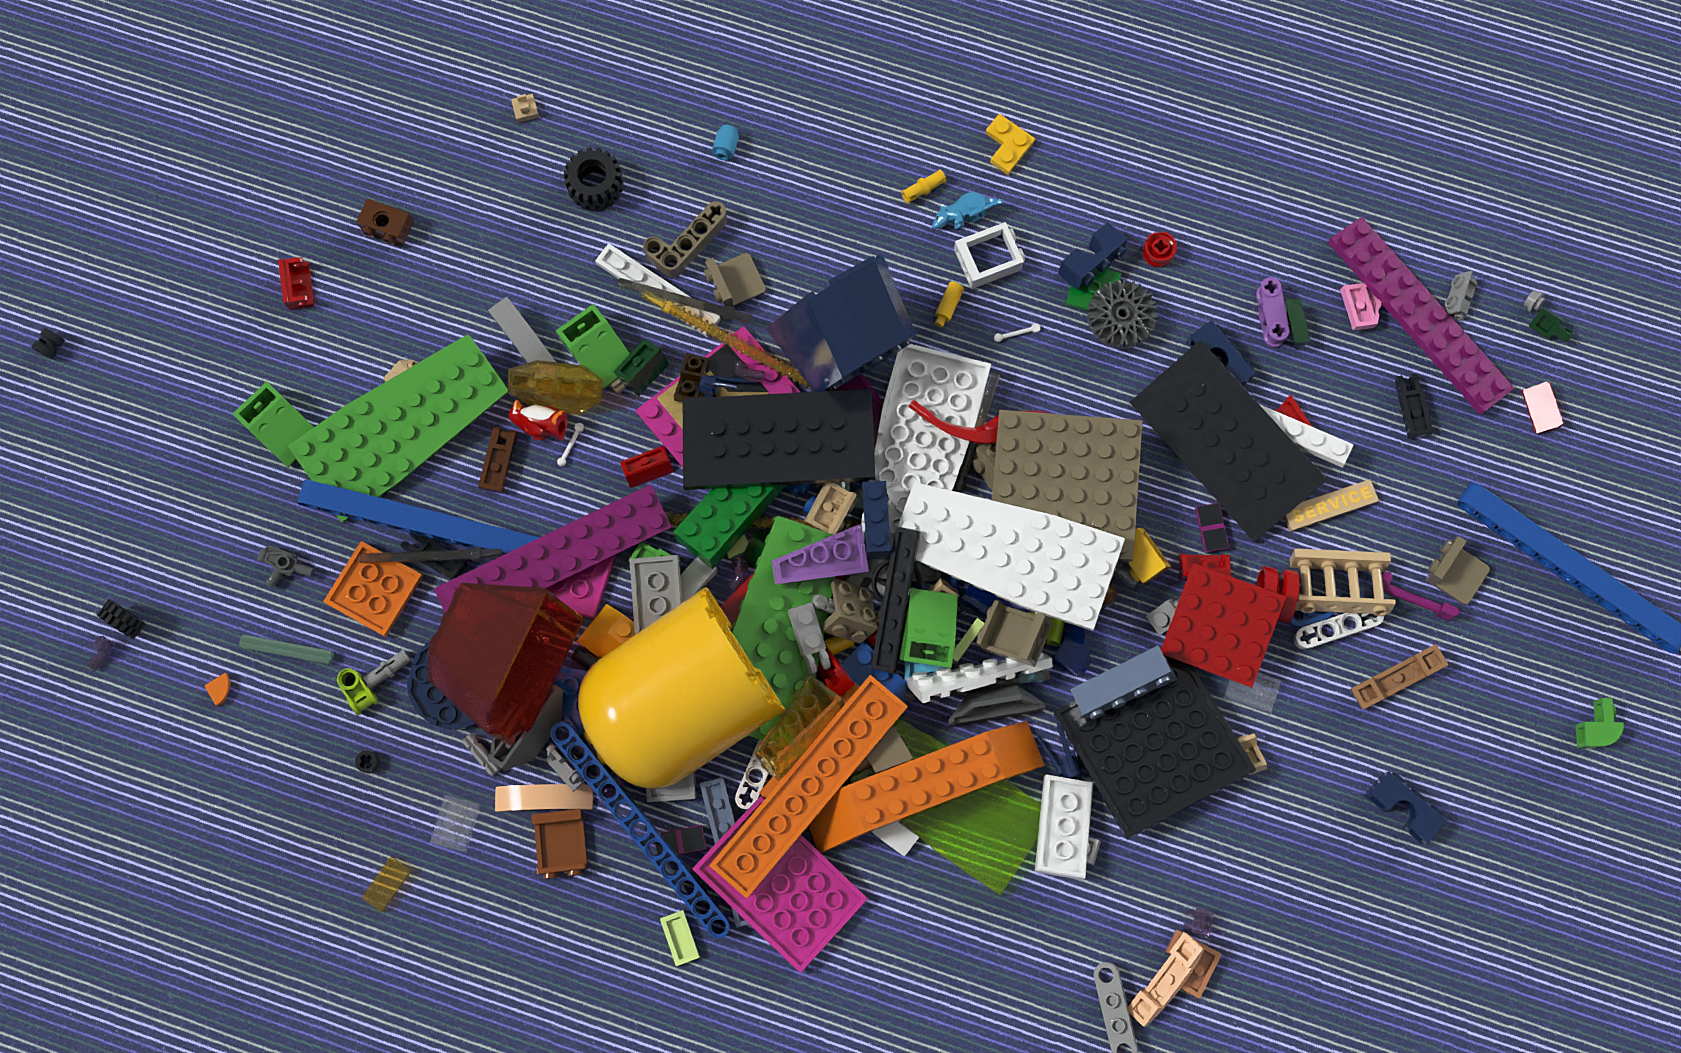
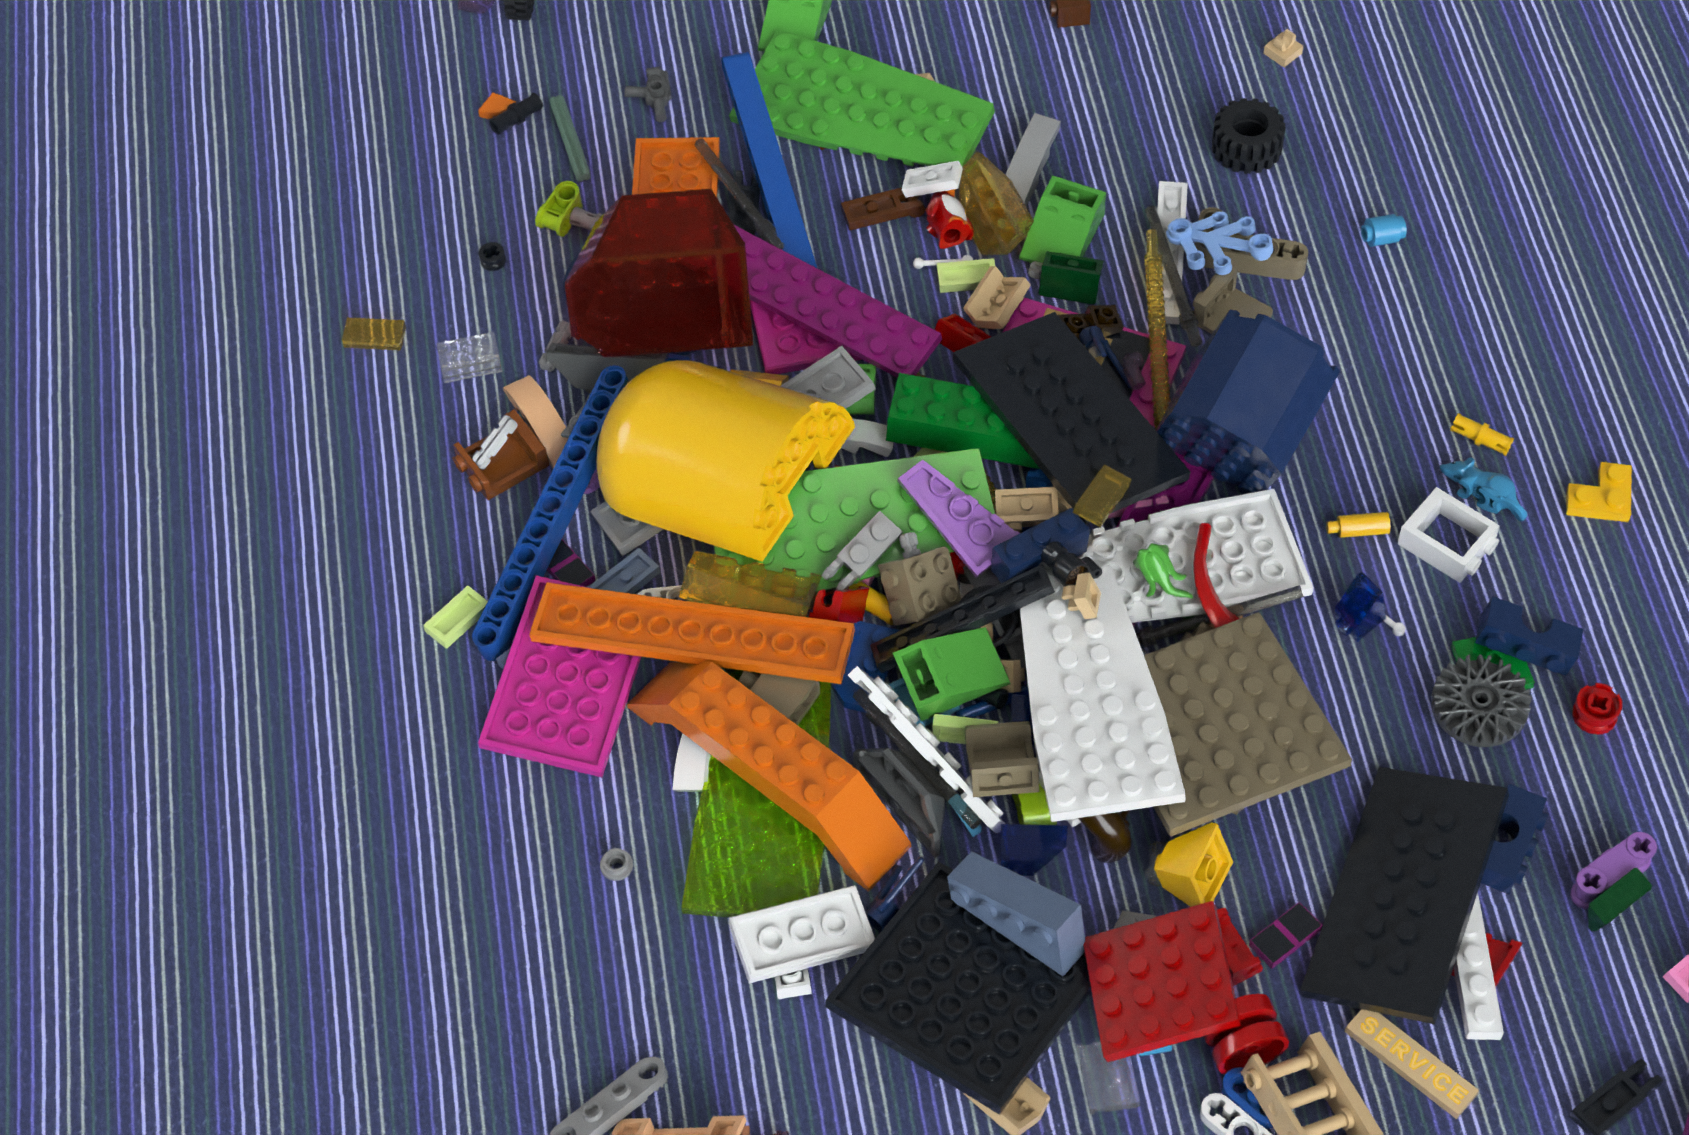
camera: 65 degrees right, 20 degrees down
none -> axle [471,415,518,469]
none -> black pin [489,93,543,135]
none -> light grey plate [600,848,633,881]
none -> white plate [902,160,963,198]
none -> yellowish green tile [937,258,995,293]
none -> tan bracket [963,266,1031,329]
none -> black piece [1041,542,1102,587]
none -> tan tile [1062,572,1101,619]
none -> clear yellow tile [1073,464,1132,527]
none -> bright green piece [1133,543,1193,599]
none -> light blue plant [1166,211,1273,275]
none -> clear blue slope [1335,572,1386,642]

